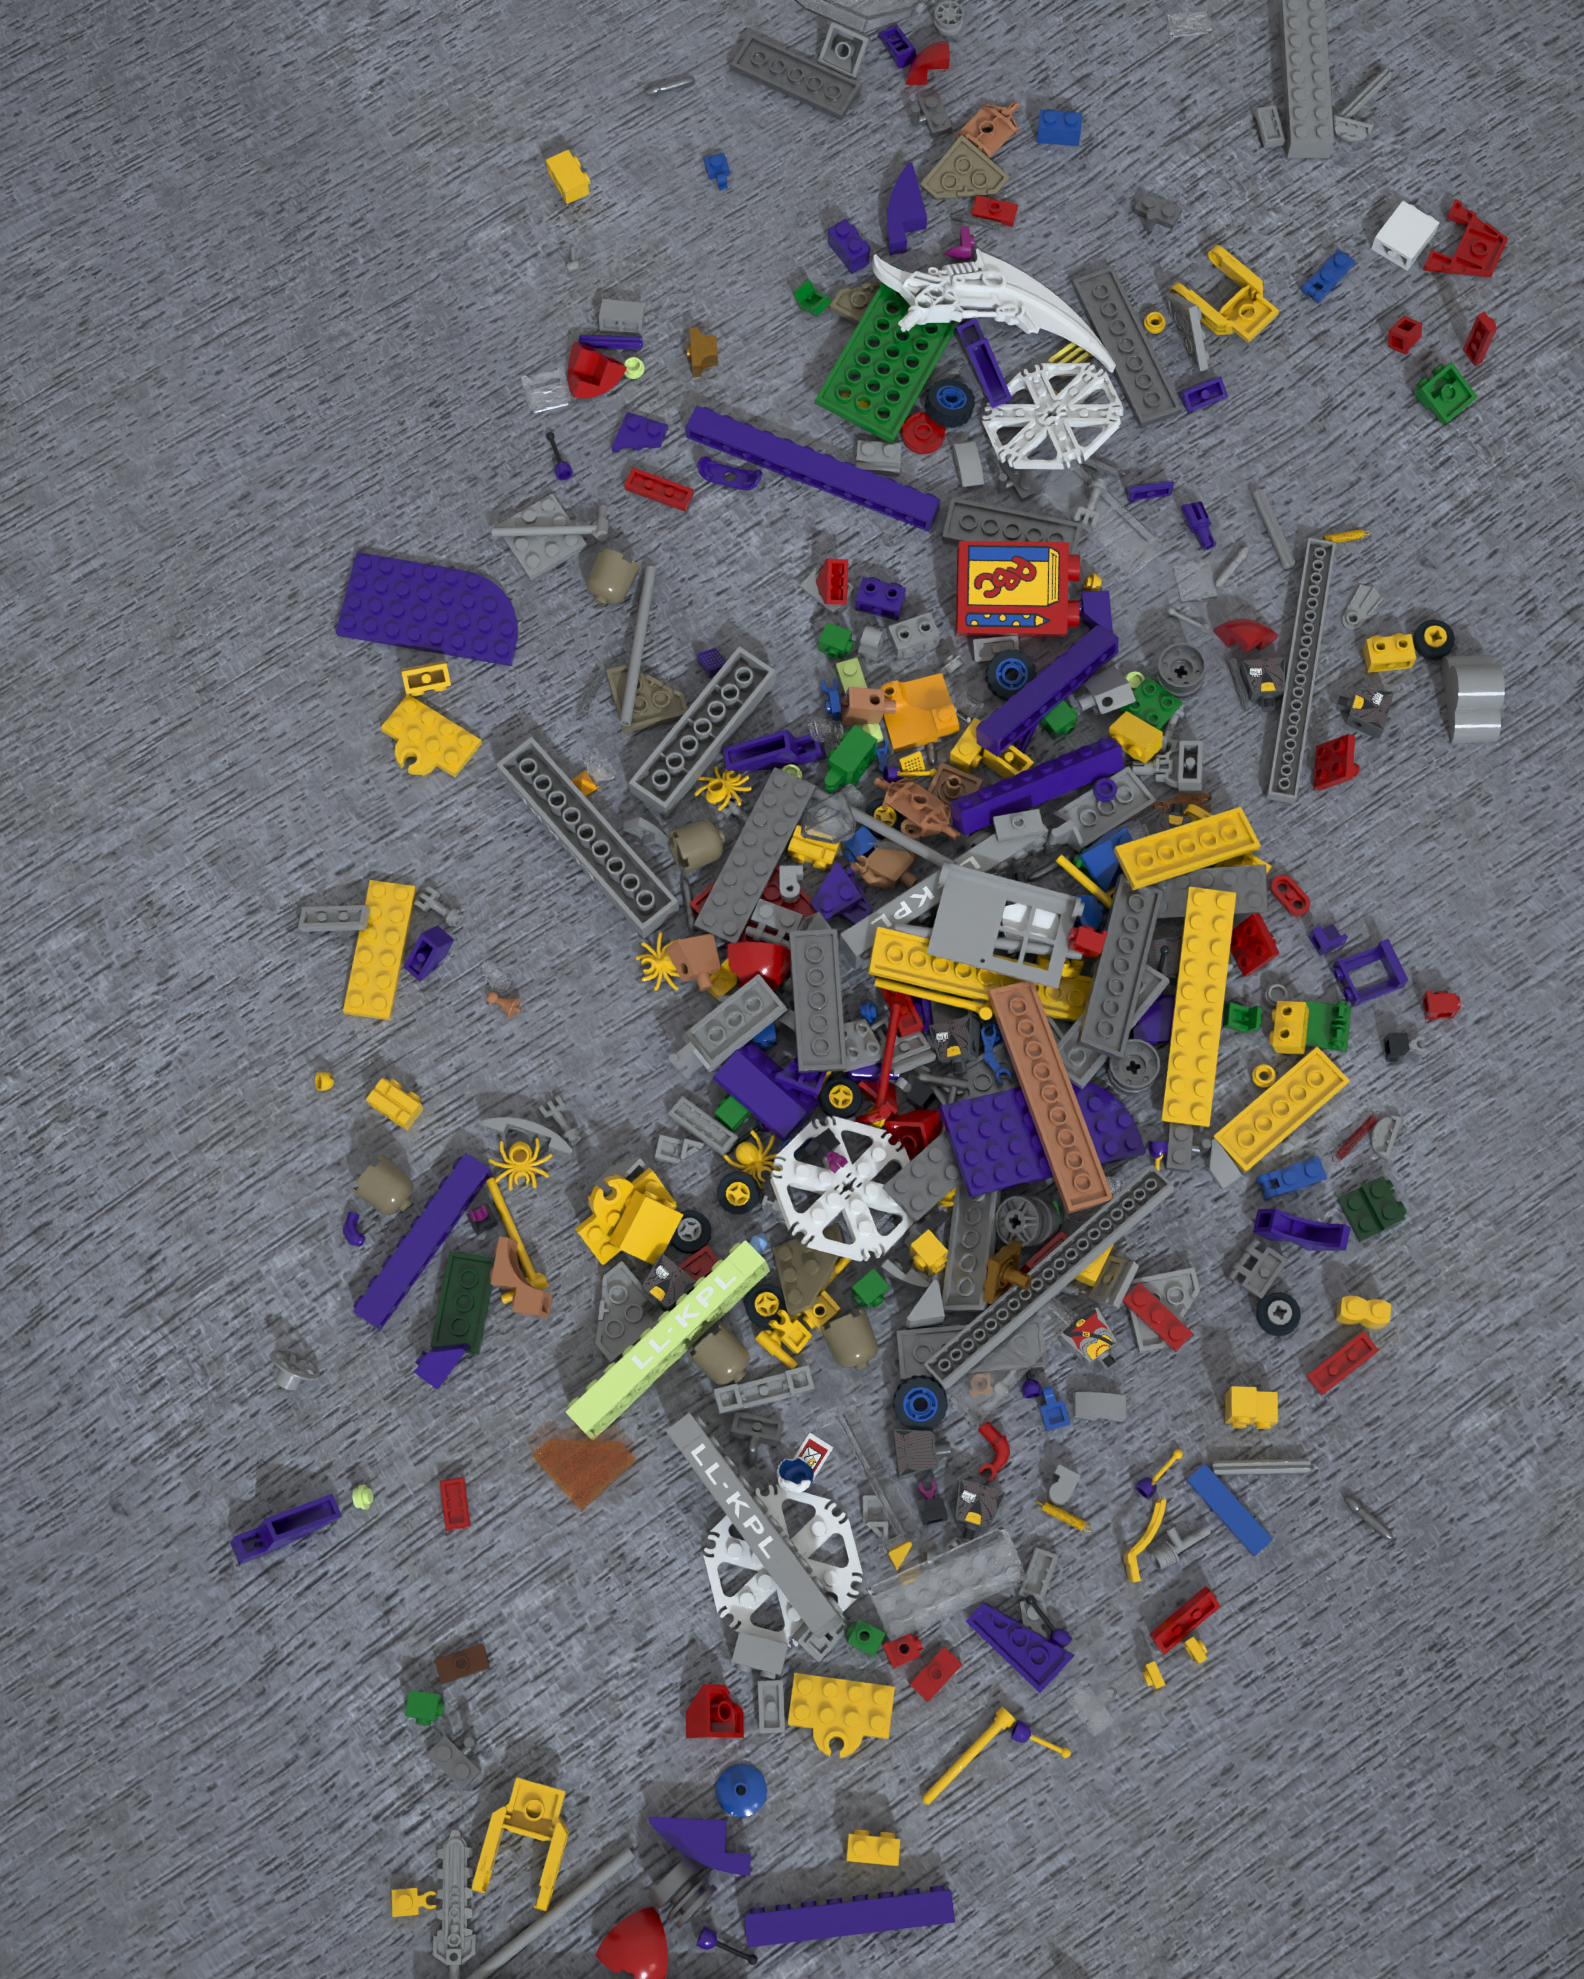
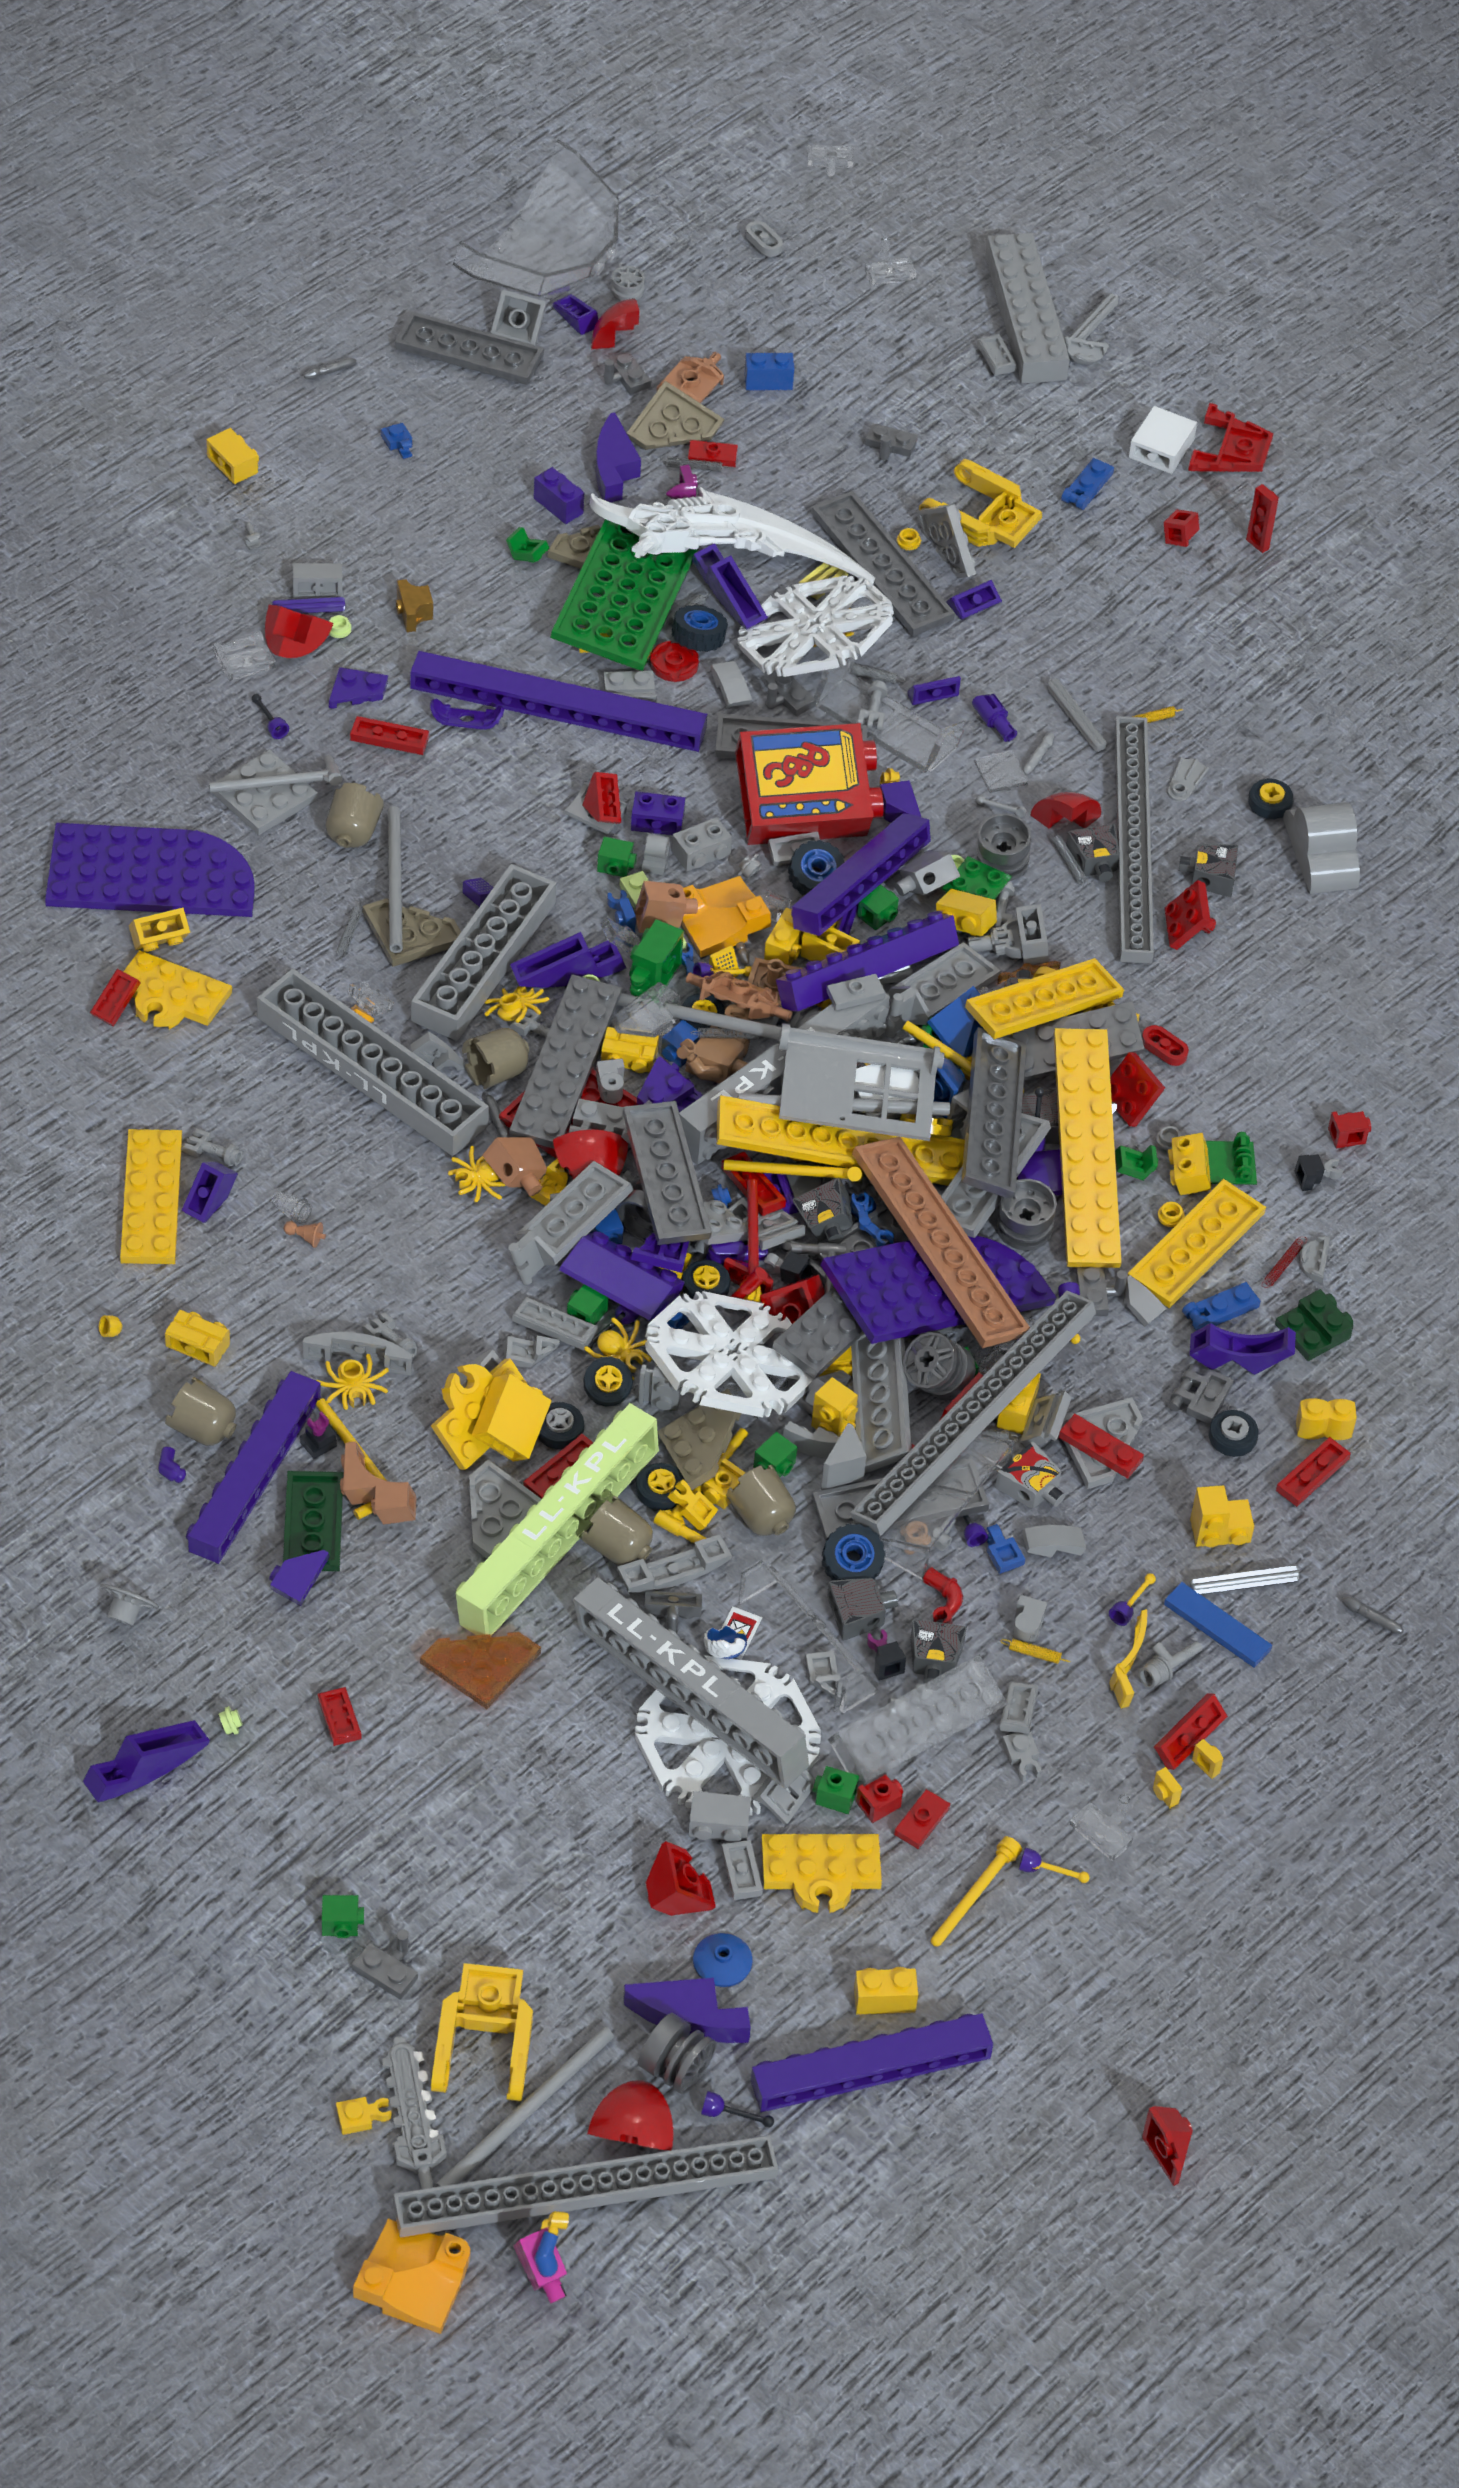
camera: 15 degrees left, 20 degrees down
light grey plate [298,905,370,932] -> none
reddish brown plate [434,1643,491,1685] -> none
torso [640,1254,697,1316] -> none
black piece [804,1128,848,1173] -> none
yellow slope [888,1541,912,1572] -> none
dark purple wing [966,1602,1075,1693] -> none
pearl gold plate [983,1240,1032,1304] -> none
hinge [1026,1595,1072,1648] -> none
red brick [1067,925,1108,958] -> none
dark purple tile [1093,778,1117,802] -> none
dark purple panel [1308,924,1348,956] -> none
dark purple panel [1332,939,1408,1007] -> none
yellow brick [1362,633,1416,673] -> none
green plate [1413,362,1478,425] -> none
none -> red plate [90,969,141,1027]

